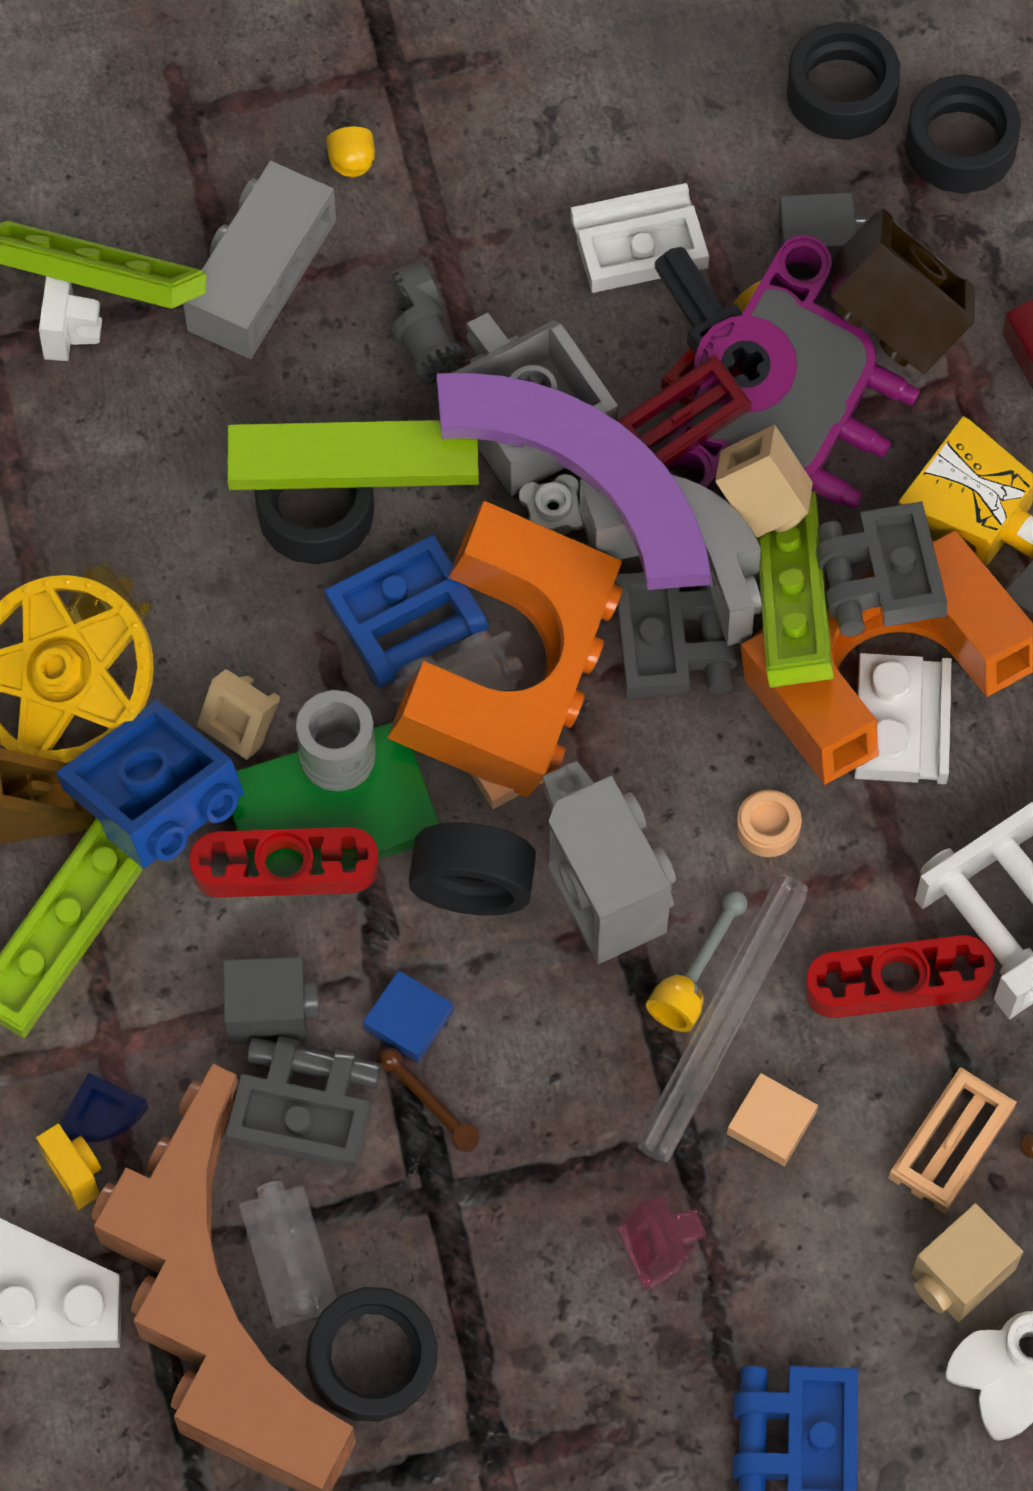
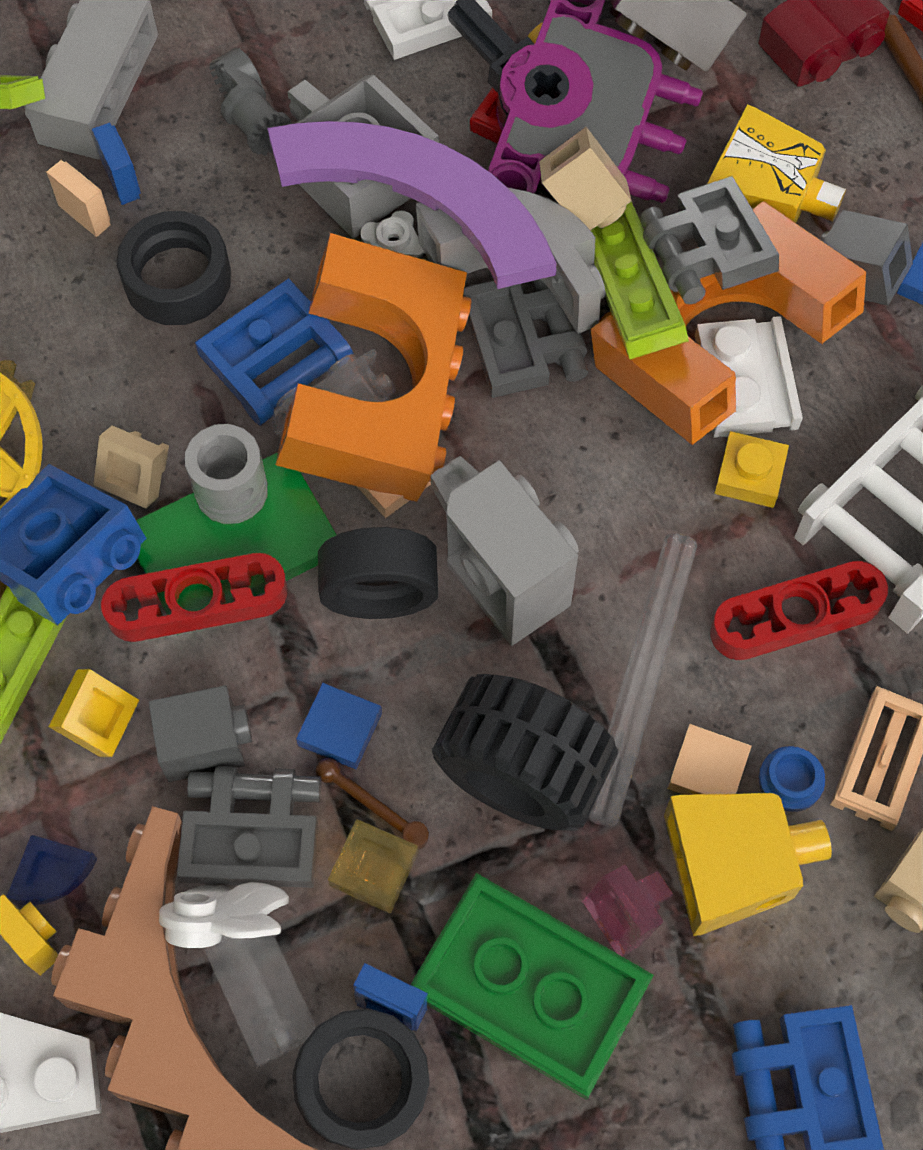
camera: 10 degrees left, 0 degrees up
lime tile [228,420,479,490] -> none
dark red tile [617,354,752,467] -> none
yellow hinge [646,891,748,1032] -> none
light nougat tile [736,790,802,857] -> none
none -> light nougat tile [47,160,111,237]
none -> yellow plate [48,669,139,757]
none -> blue tile [92,122,141,205]
none -> white plate [159,882,289,948]
none -> clear yellow tile [328,819,419,913]
none -> blue tile [353,963,428,1031]
none -> green tile [410,873,654,1100]
none -> black tyre [432,674,618,831]
none -> yellow torso [664,793,832,936]
none -> yellow plate [714,431,789,508]
none -> blue plate [758,746,825,812]

